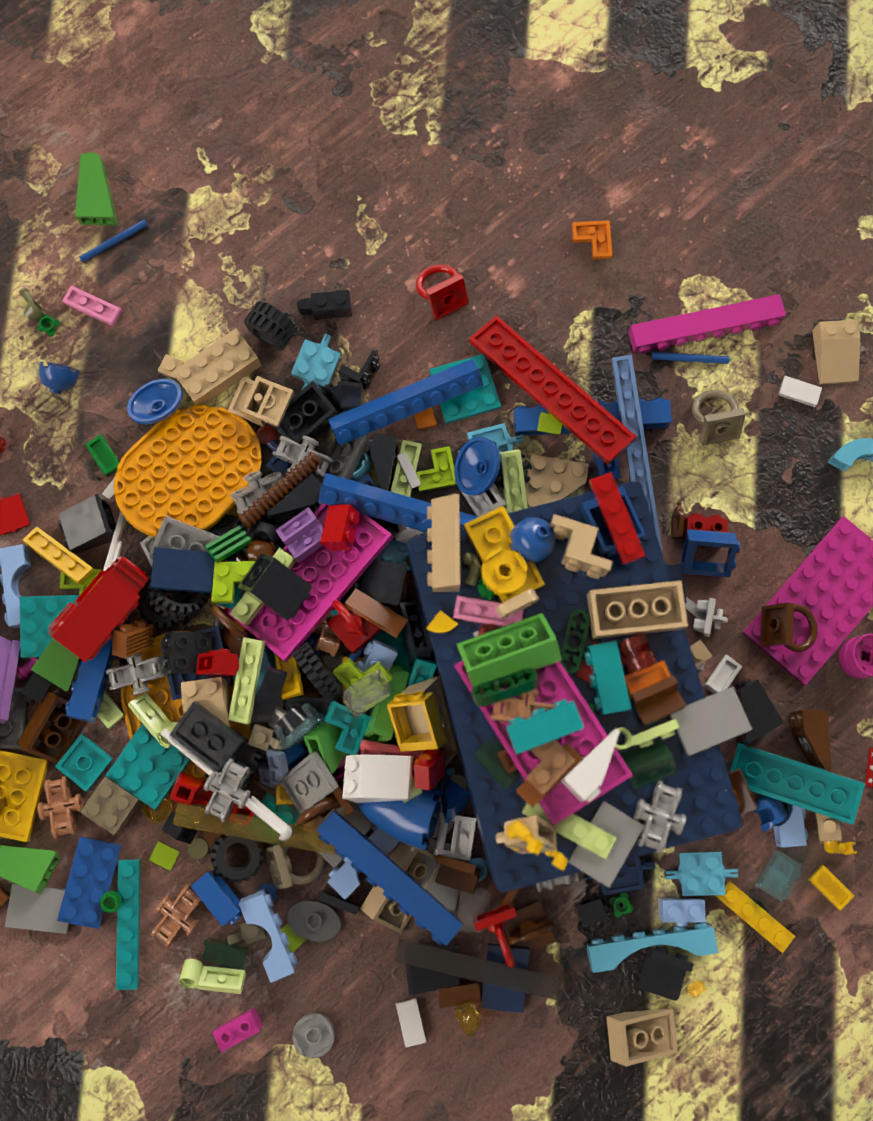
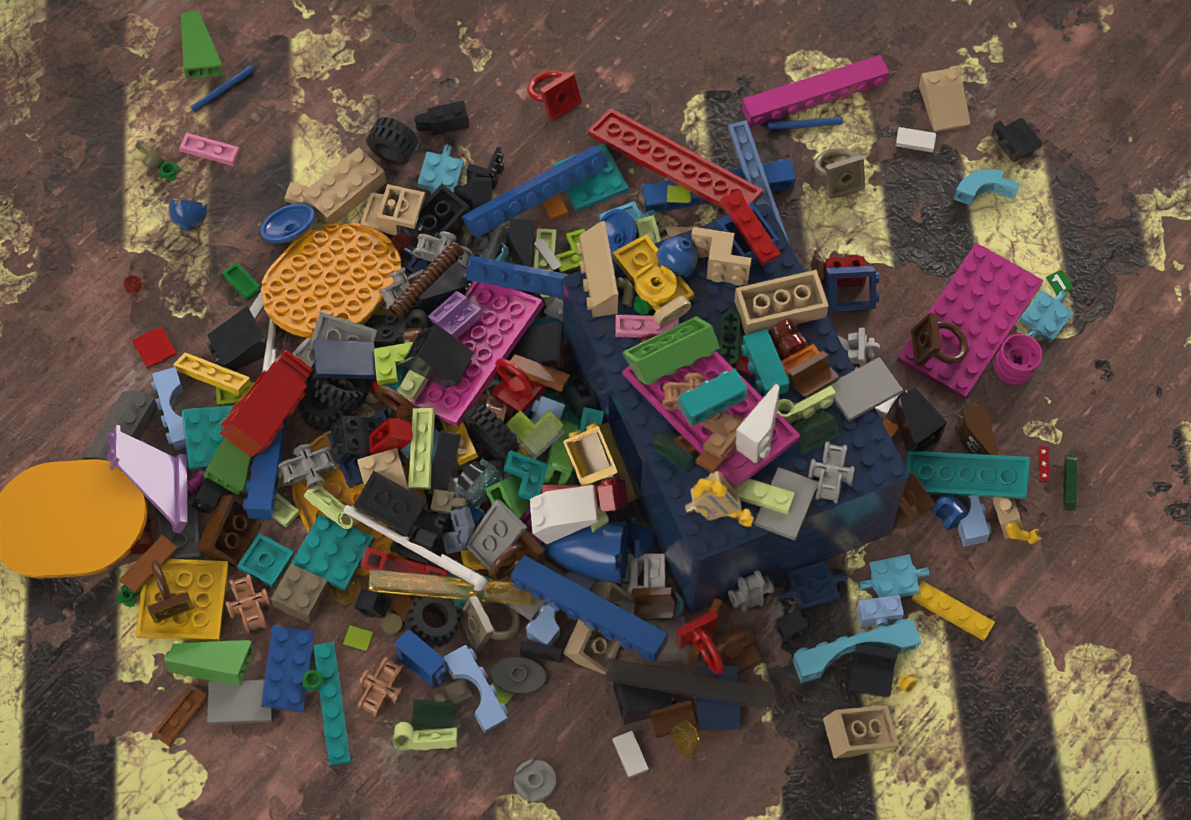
camera: 10 degrees left, 15 degrees down
dark orange brick [112,619,154,658] -> none
light grey axle [204,759,251,823] -> none
green tile [205,525,251,563] -> none
dark pink hinge [212,1007,263,1052] -> none
red brick [320,504,360,551] -> none
yellow tile [426,611,458,633] -> none
dark green beam [471,669,539,707] -> none
orange plate [571,220,612,260] -> none
green plate [609,892,633,917] -> none
clear light blue brick [755,850,802,902] -> none
yellow plate [808,865,854,911] -> none

